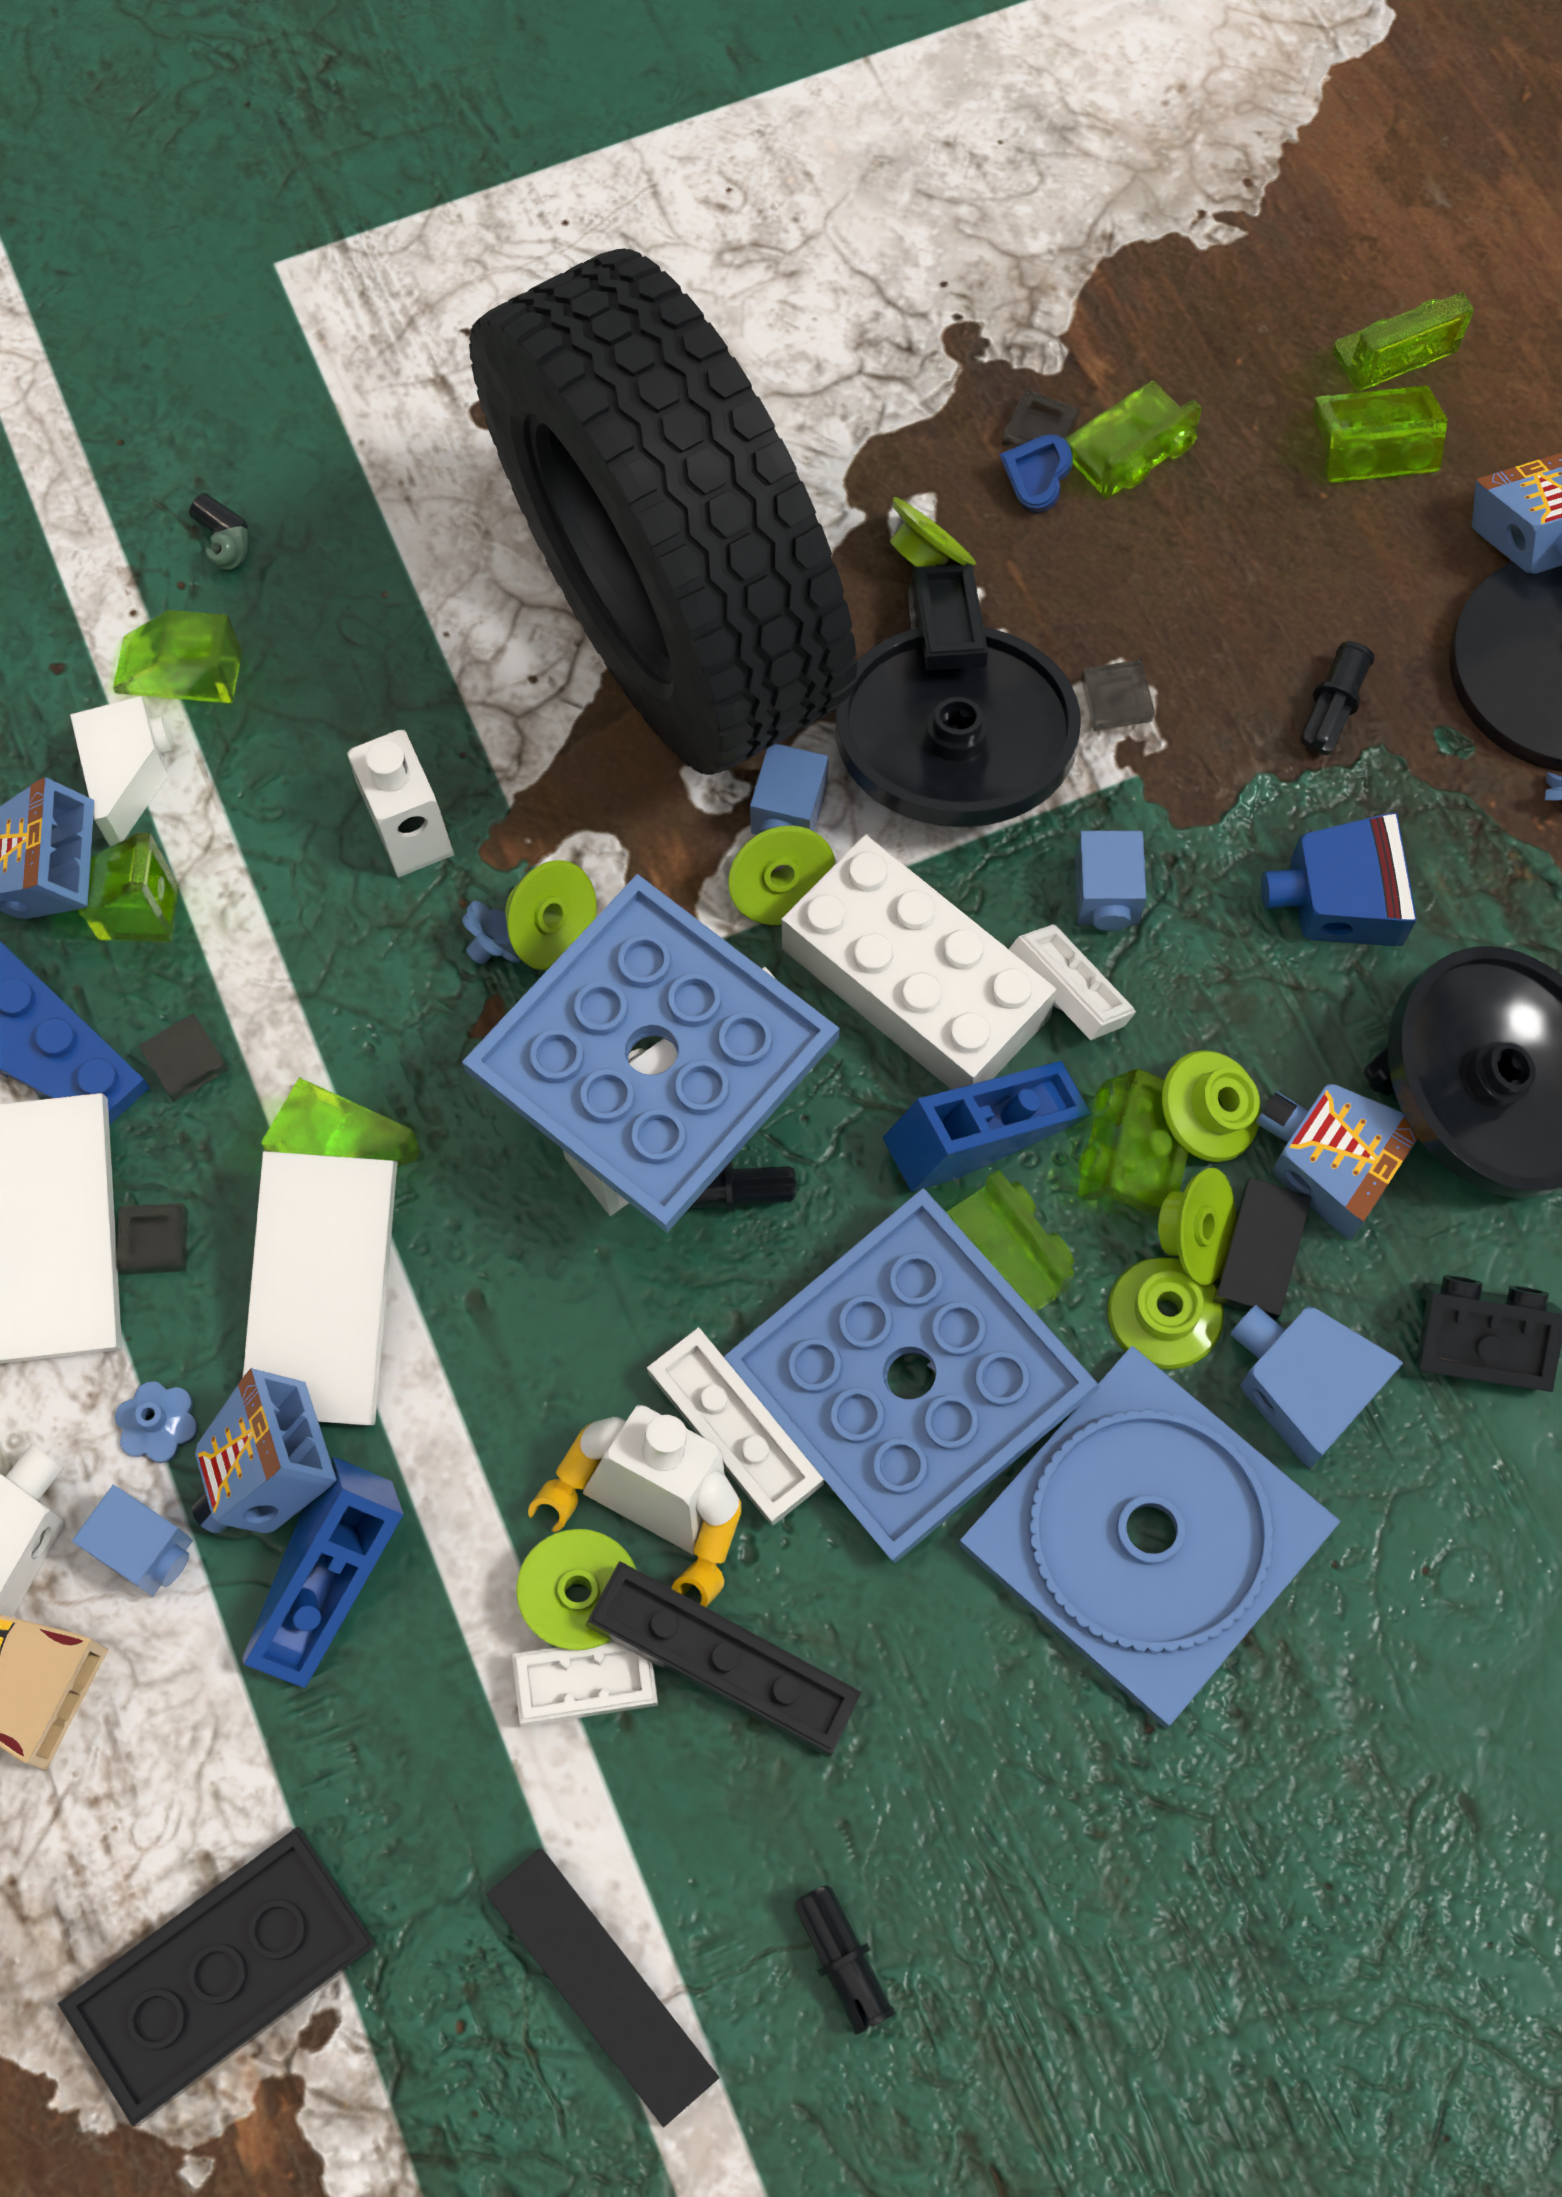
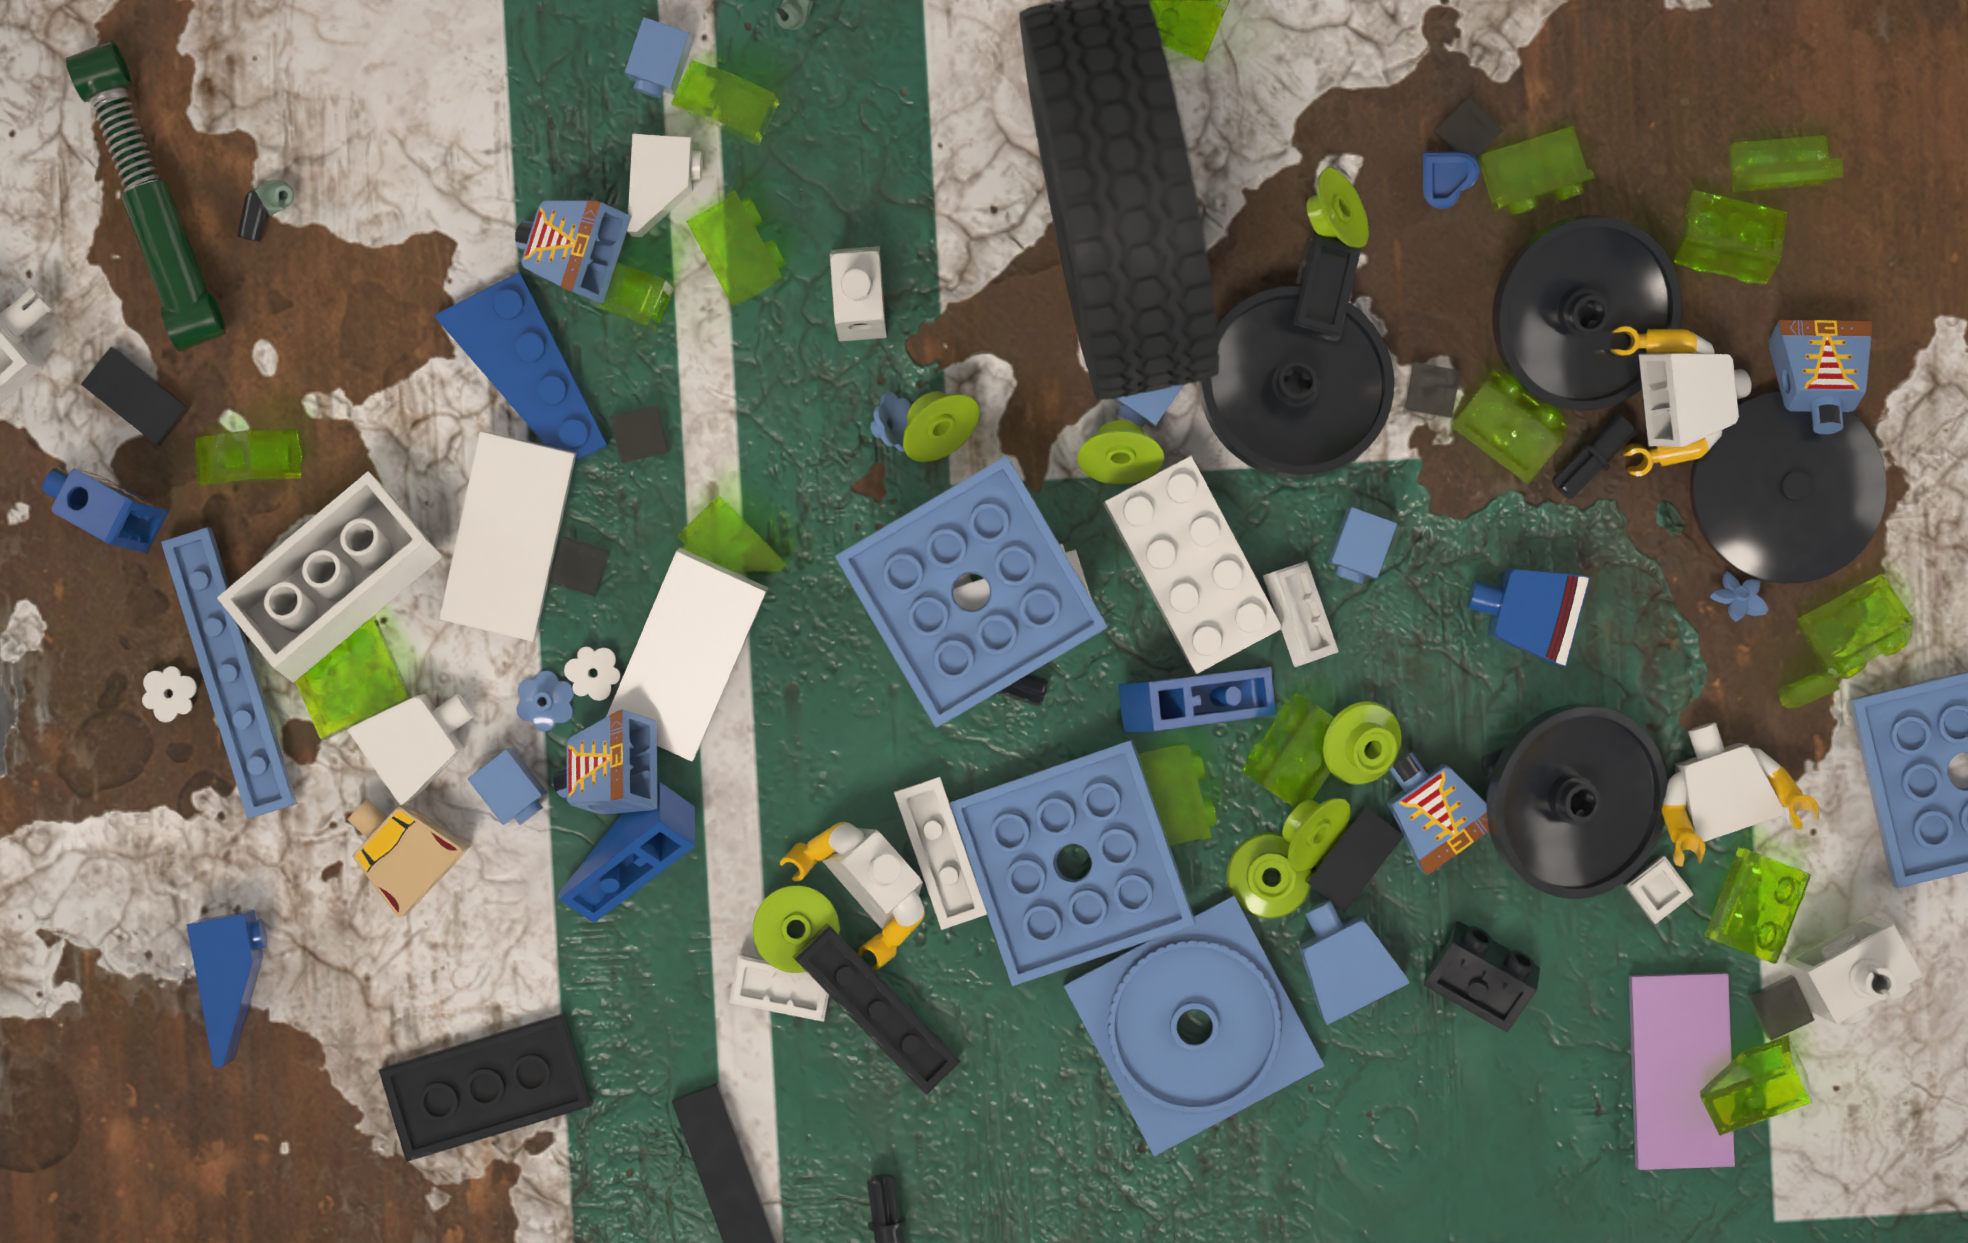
camera: 20 degrees right, 20 degrees up
none -> white plant [564,647,621,701]
none -> medium blue brick [625,17,693,98]
none -> clear neon green bracket [686,190,787,308]
none -> clear neon green bracket [1451,370,1568,484]
none -> black dish [1492,215,1682,411]
none -> white torso [1610,326,1752,476]

